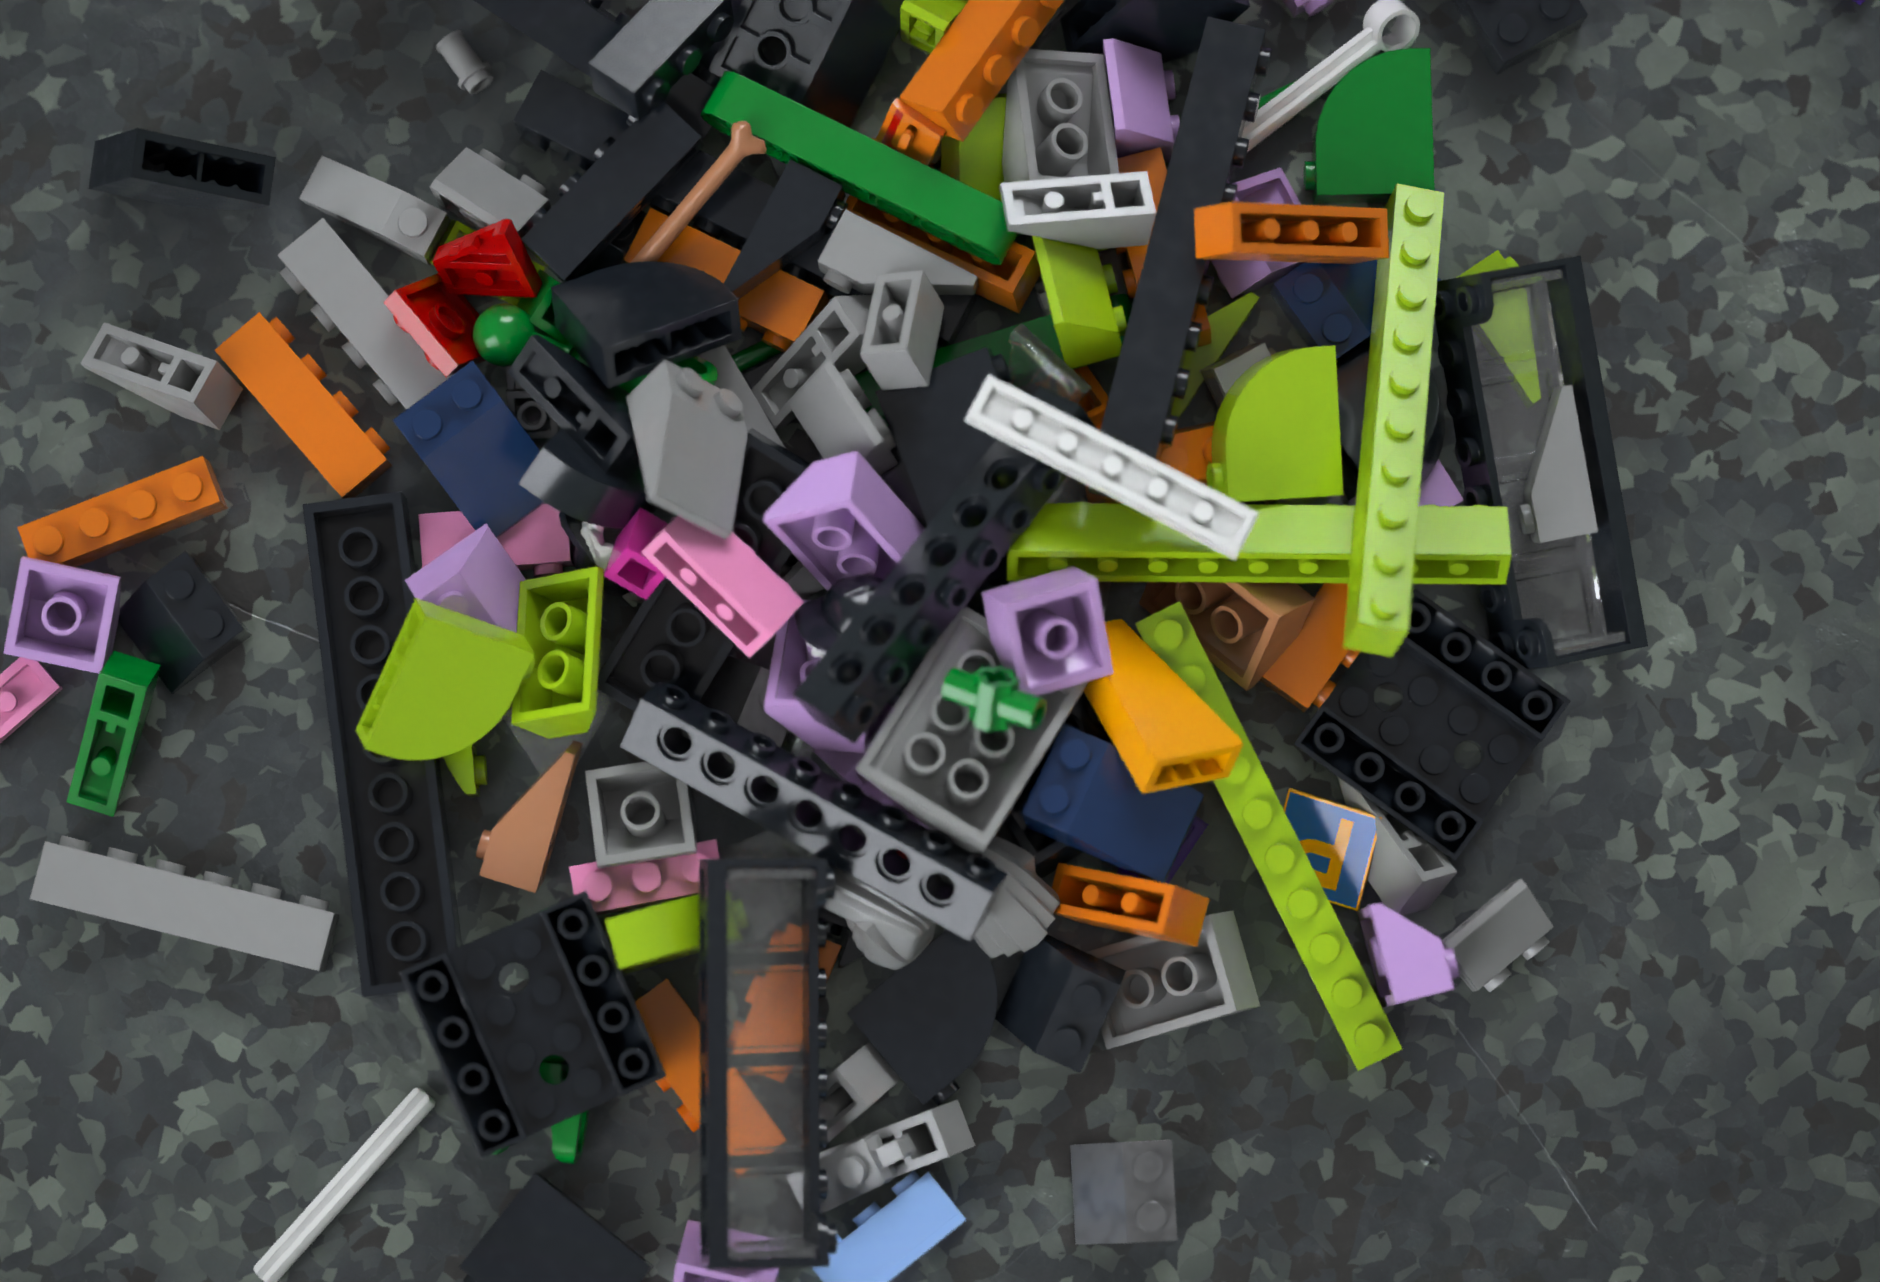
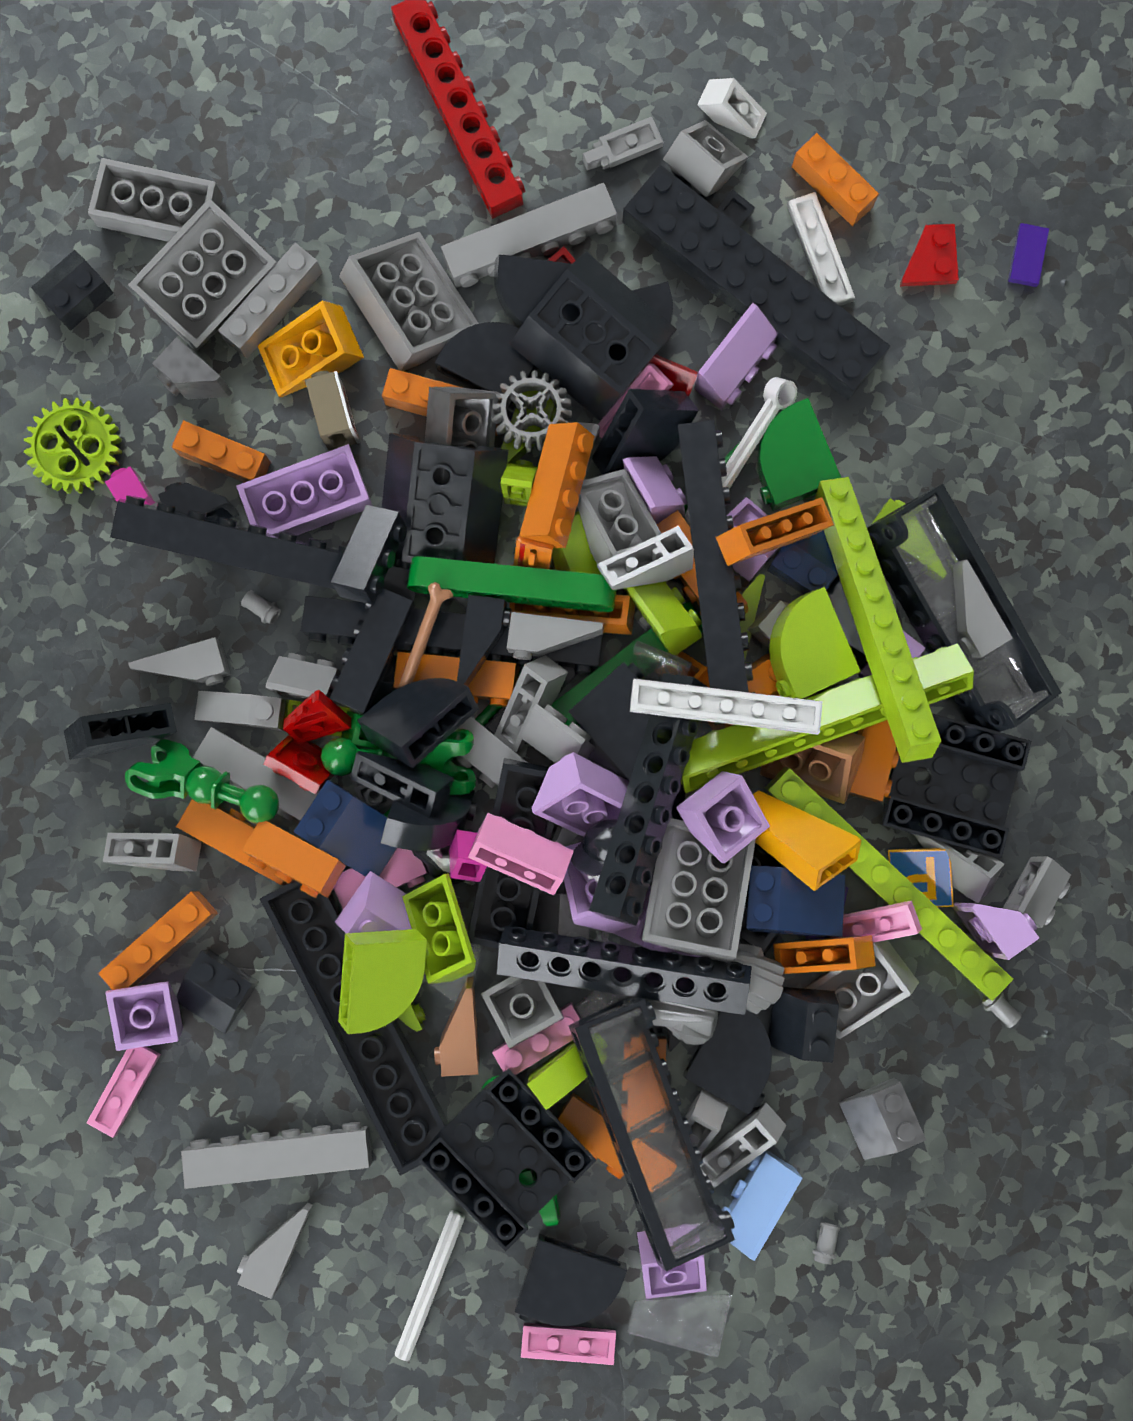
camera: 15 degrees left, 0 degrees up
green slope [66,651,161,817] -> none
light grey slope [626,359,748,539] -> none
light grey hinge [784,1134,917,1213] -> none
light grey brick [860,270,944,391] -> none
green axle [941,666,1047,732] -> none
none -> green piece [125,739,279,824]
none -> light grey slope [128,637,231,686]
none -> light grey slope [237,1203,313,1299]
none -> orange brick [242,821,346,898]
none -> bright pink plate [831,901,922,943]
none -> light grey pin [981,992,1022,1028]

